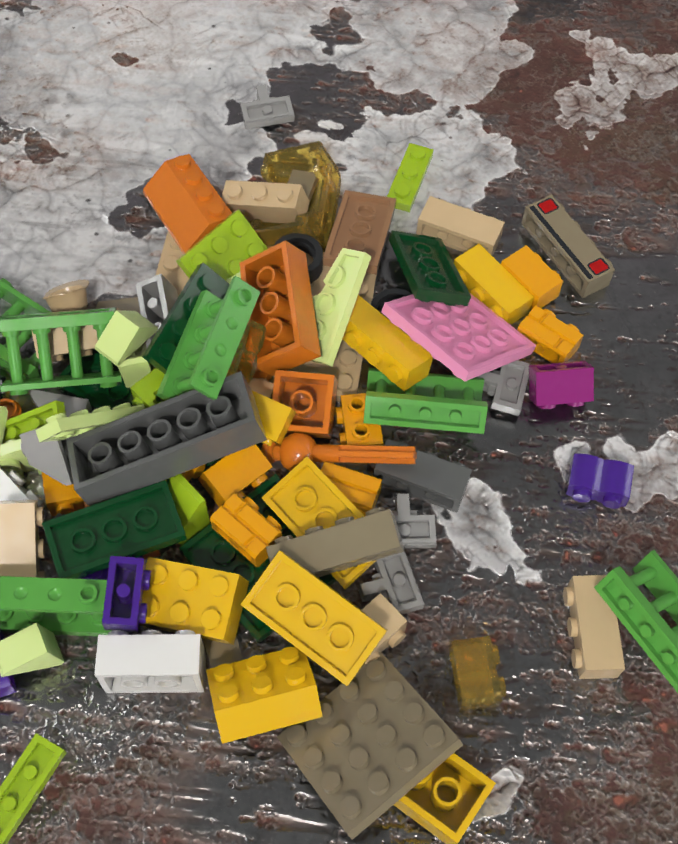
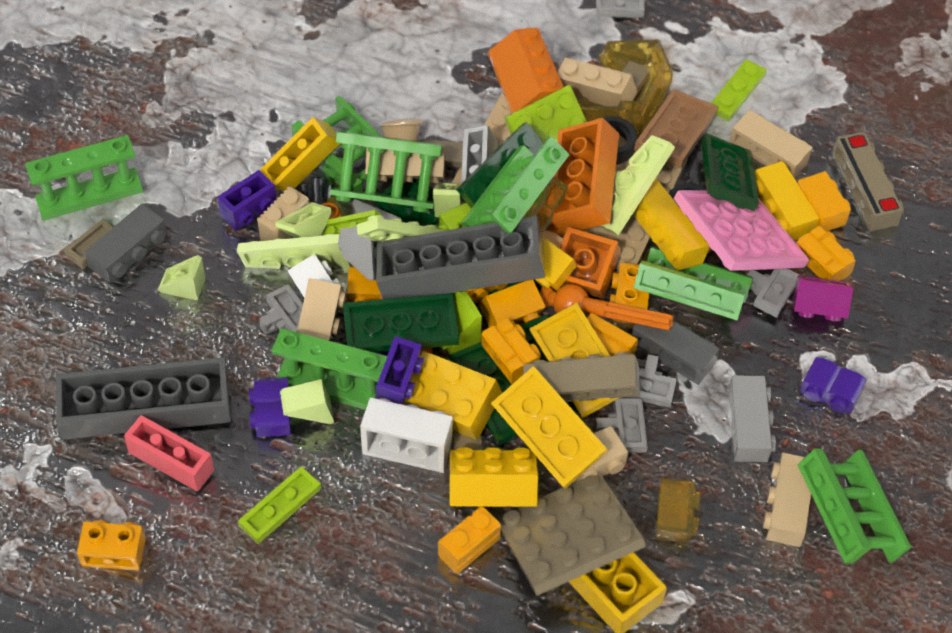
camera: 15 degrees right, 5 degrees down
yellowish green slope [95,310,158,366] -> none
none -> light orange brick [438,506,501,574]
none -> light grey brick [728,376,776,462]

